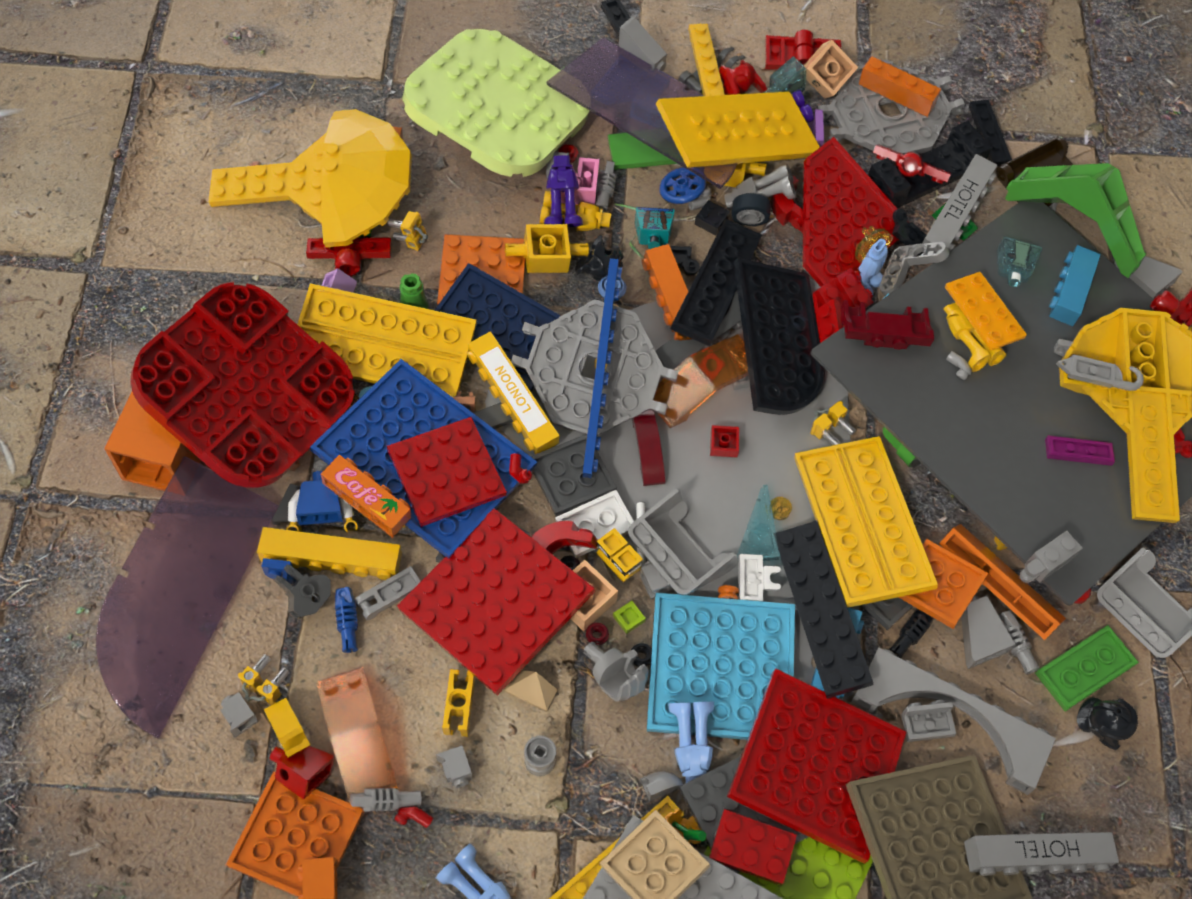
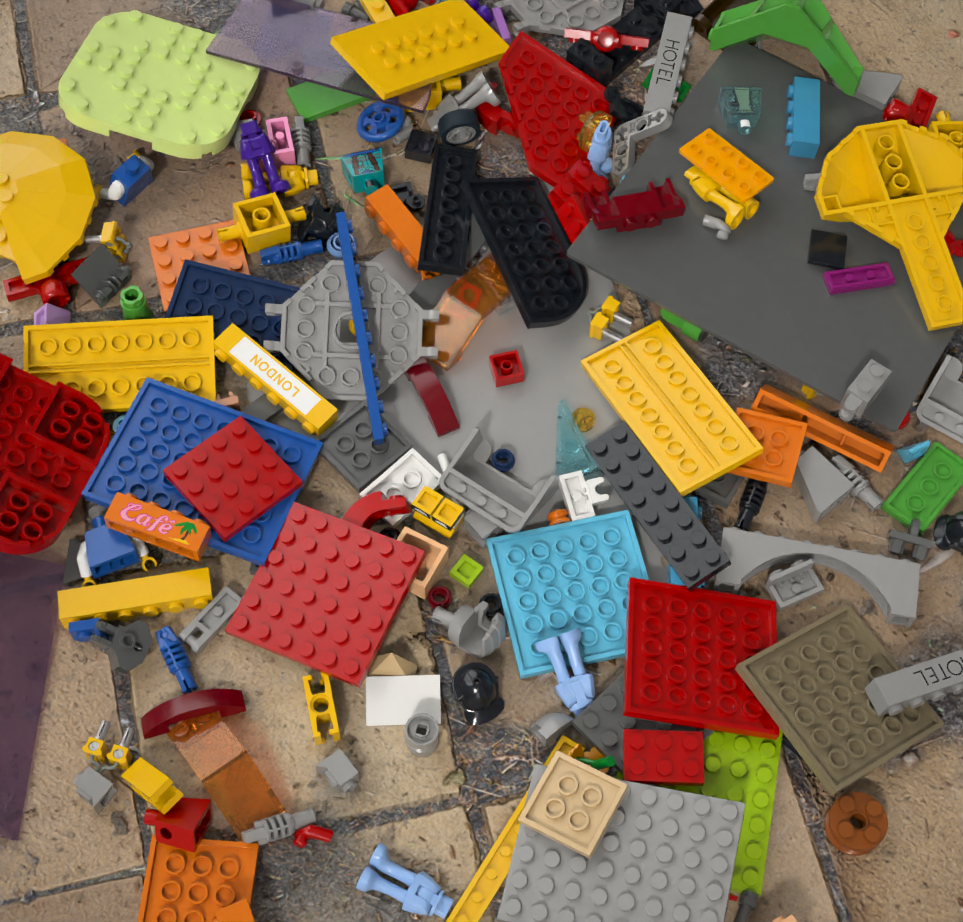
camera: 15 degrees left, 0 degrees up
red arm [509,453,532,484] -> none
light grey plate [1056,354,1144,391] -> none
none -> dark grey hinge [71,244,132,308]
none -> blue torso [95,149,154,207]
none -> dark red slope [141,689,246,739]
none -> blue hinge [260,239,323,265]
none -> white sticker [366,675,441,726]
none -> black helmet [449,662,504,725]
none -> dark blue plate [491,449,515,472]
none -> black piece [807,229,847,270]
none -> dark grey hips [887,518,936,561]
none -> medium azure slope [896,440,930,463]

